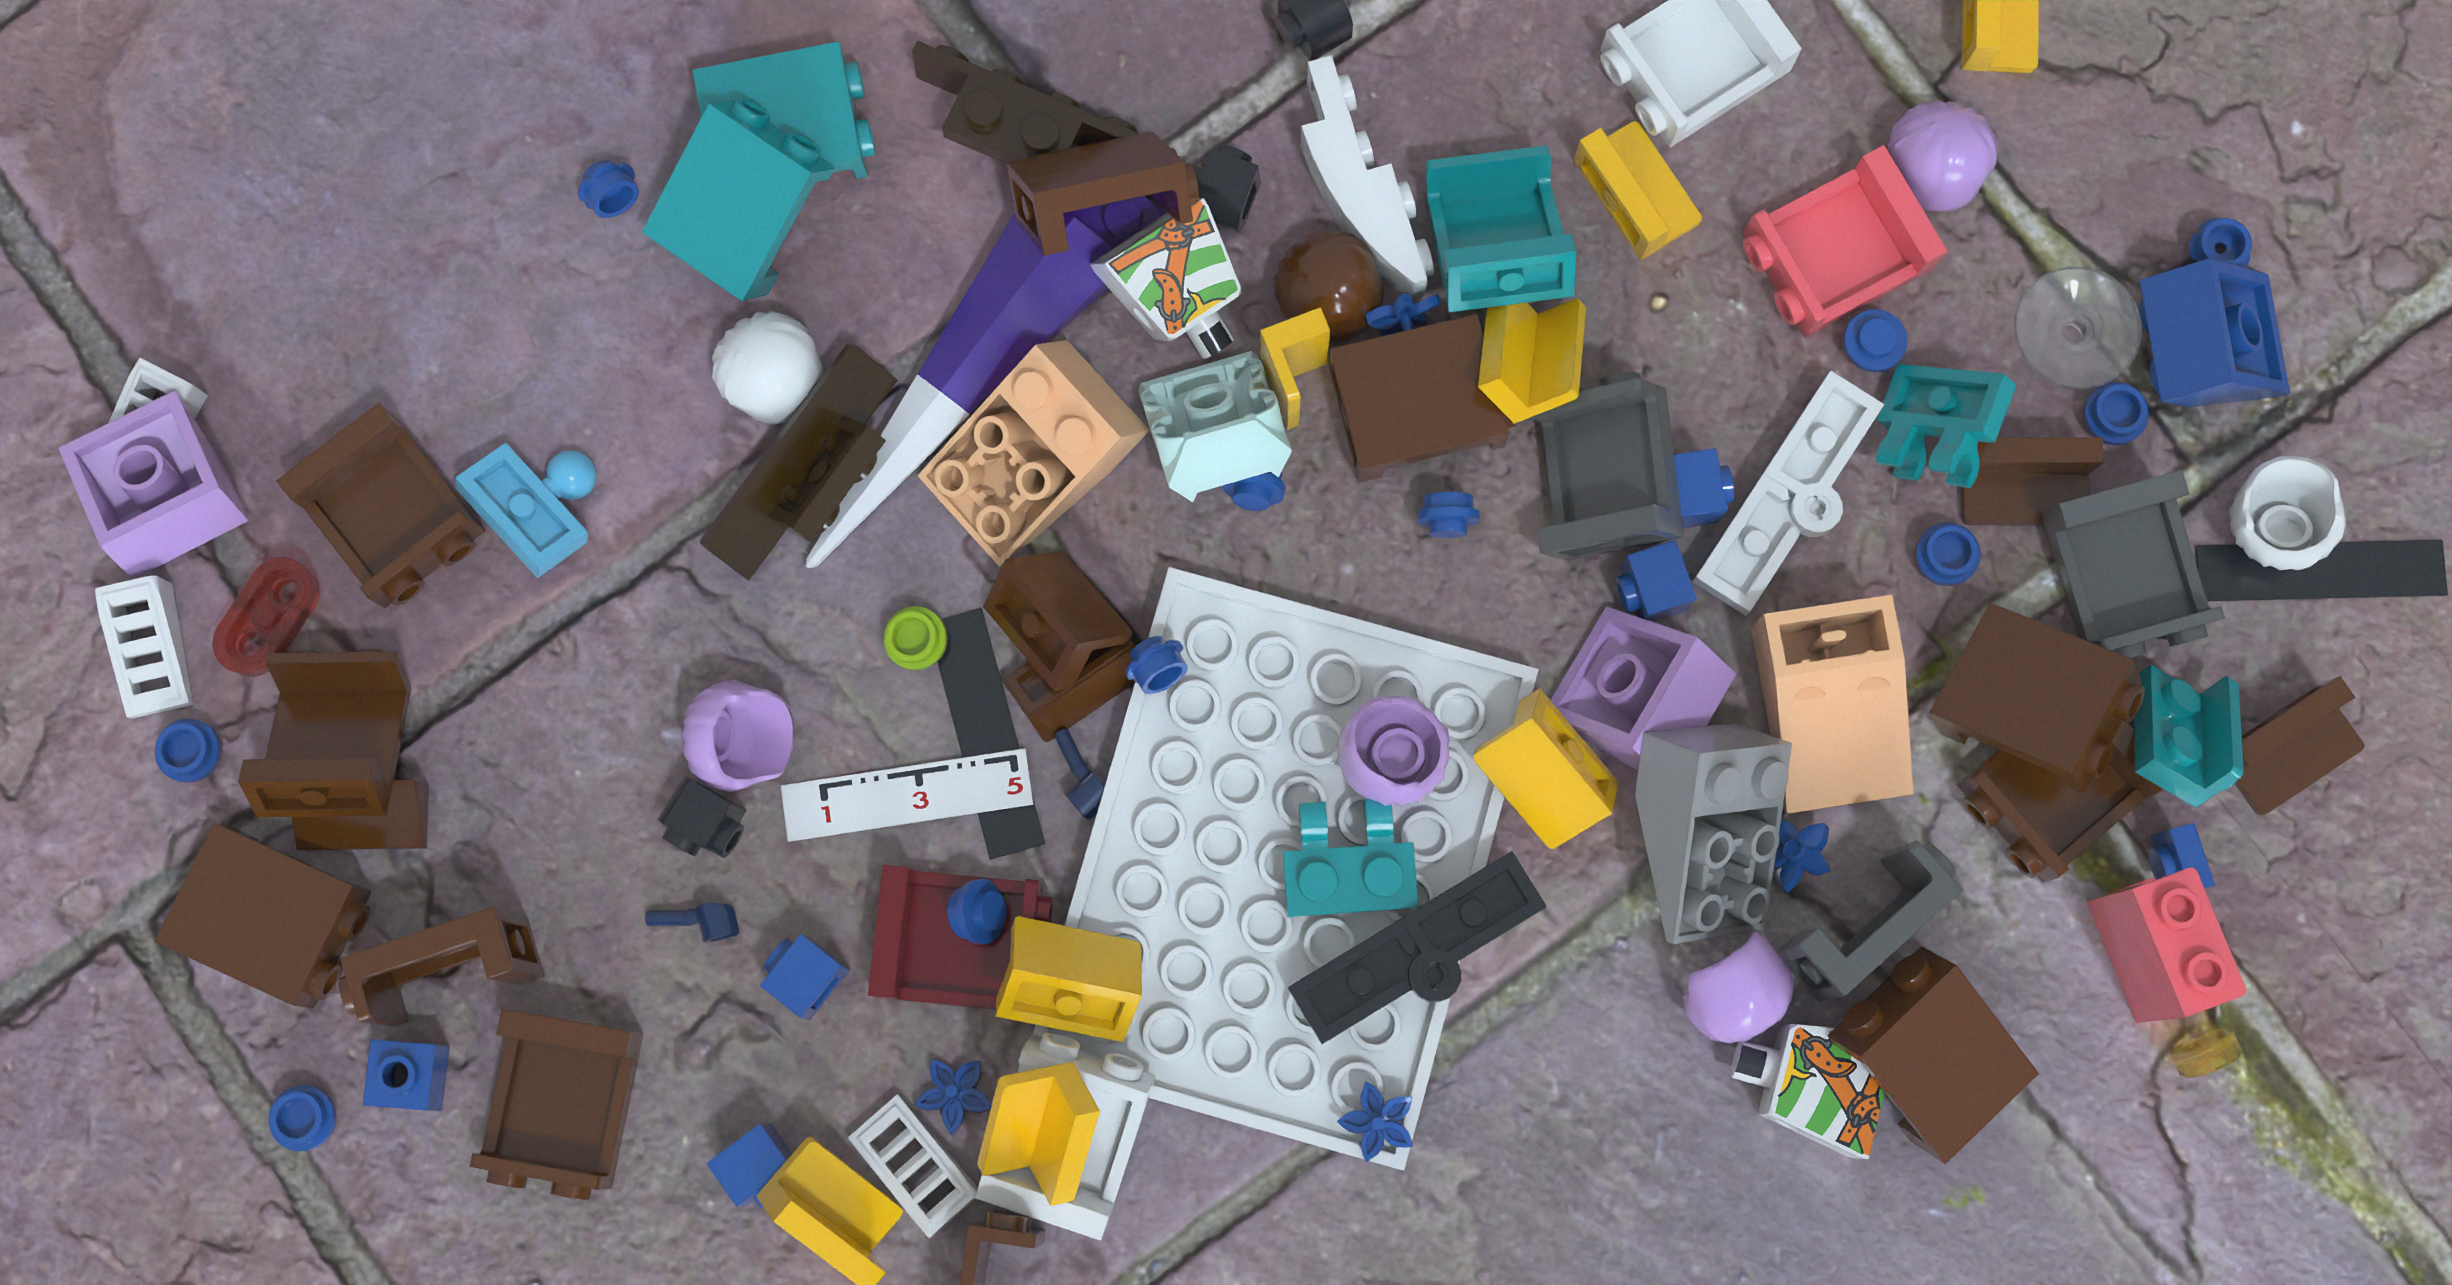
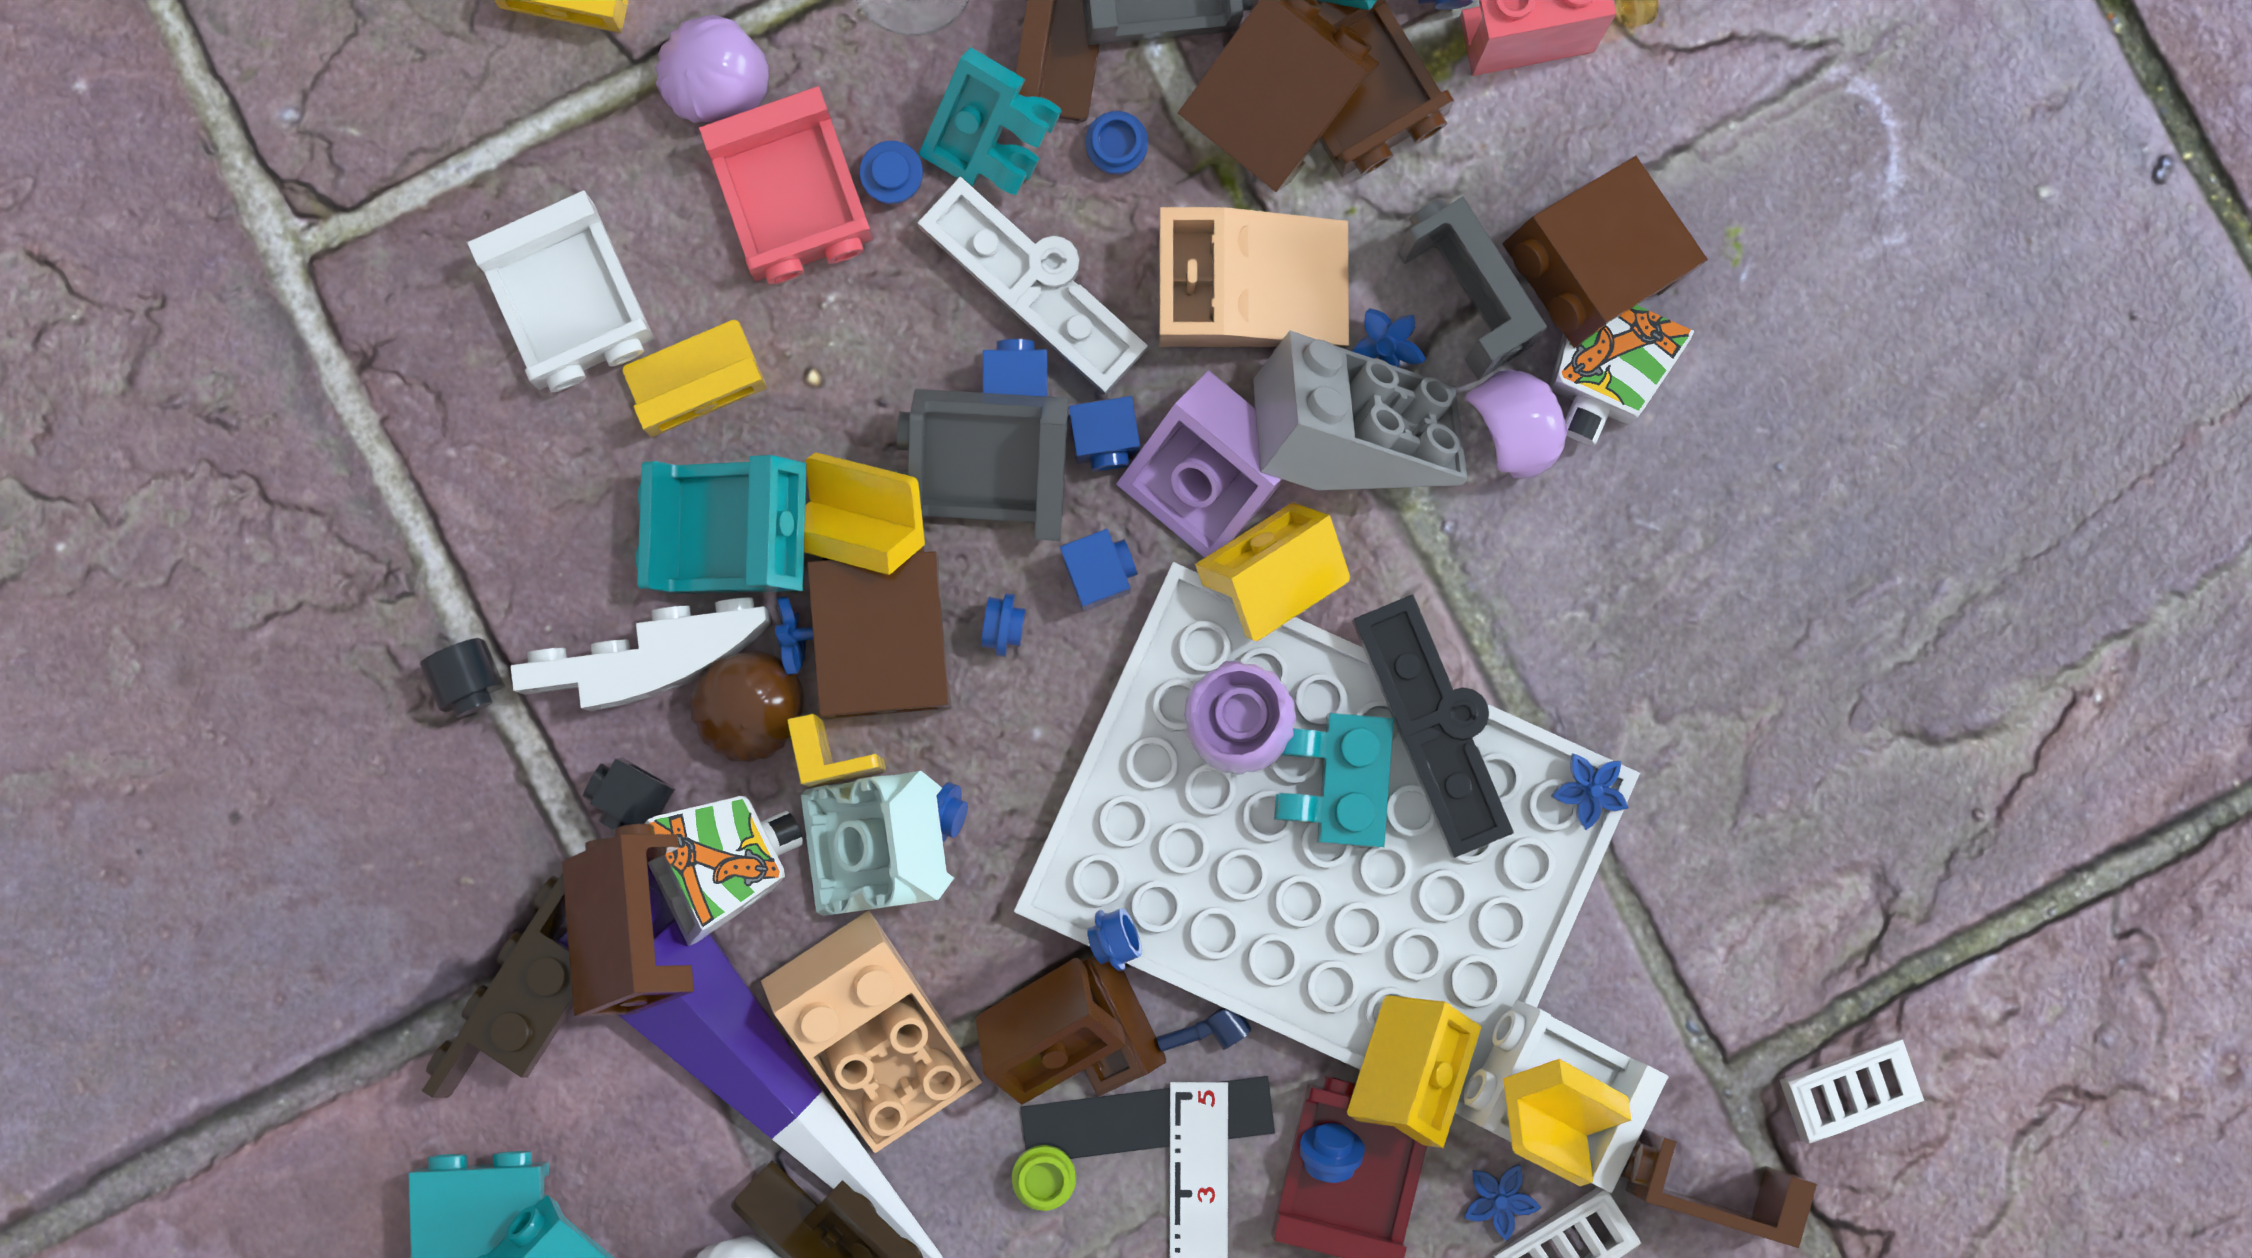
camera: 90 degrees left, 5 degrees up
none -> blue plate [1060,528,1138,612]

